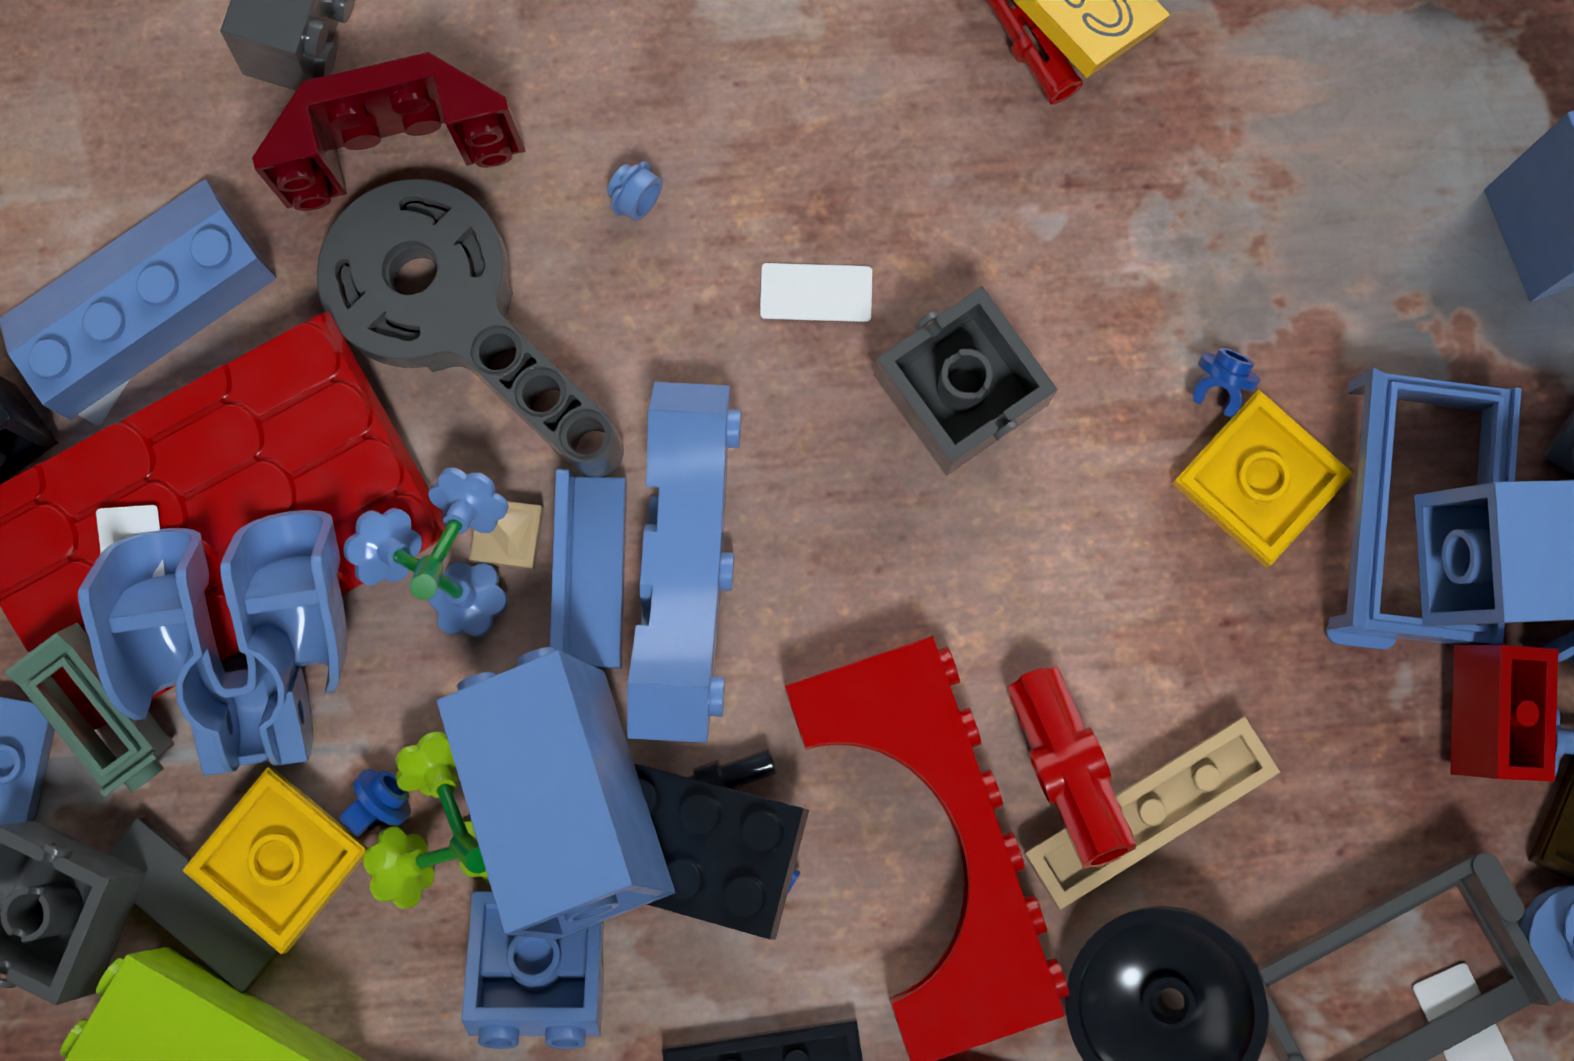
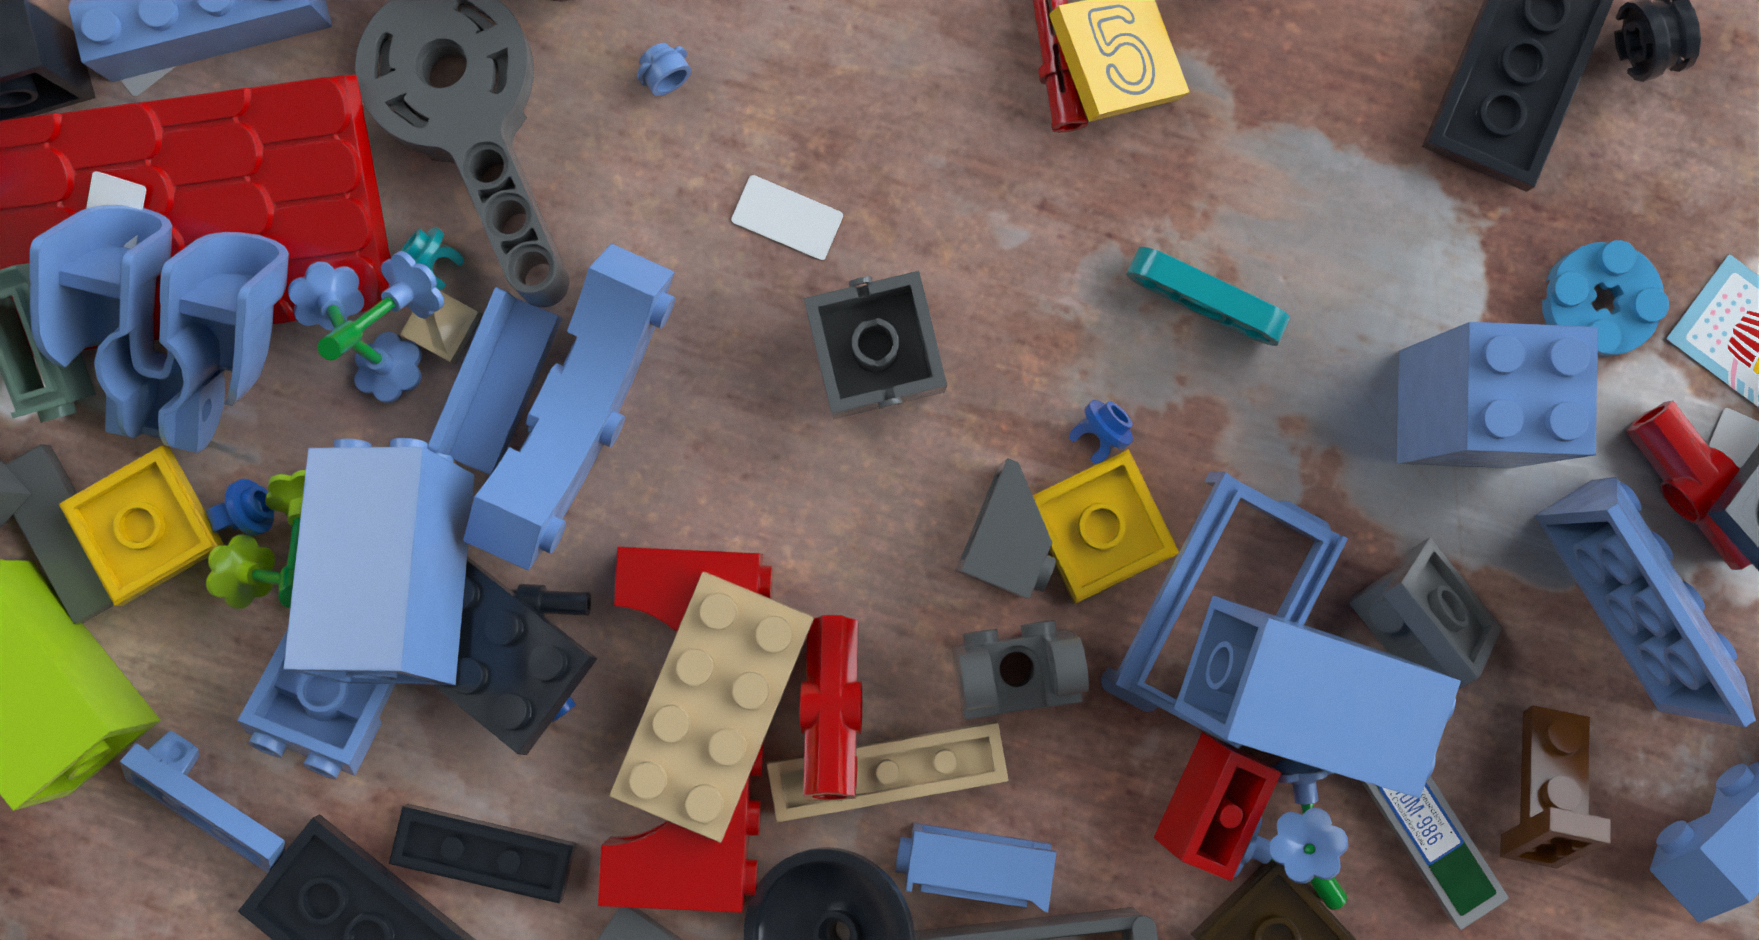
camera: 15 degrees right, 5 degrees up
none -> teal plate [400,227,465,290]
none -> tan plate [609,572,814,843]
none -> medium blue window [895,822,1056,912]
none -> dark grey brick [952,620,1089,720]
none -> dark grey slope [955,458,1056,599]
none -> teal beam [1126,247,1290,346]

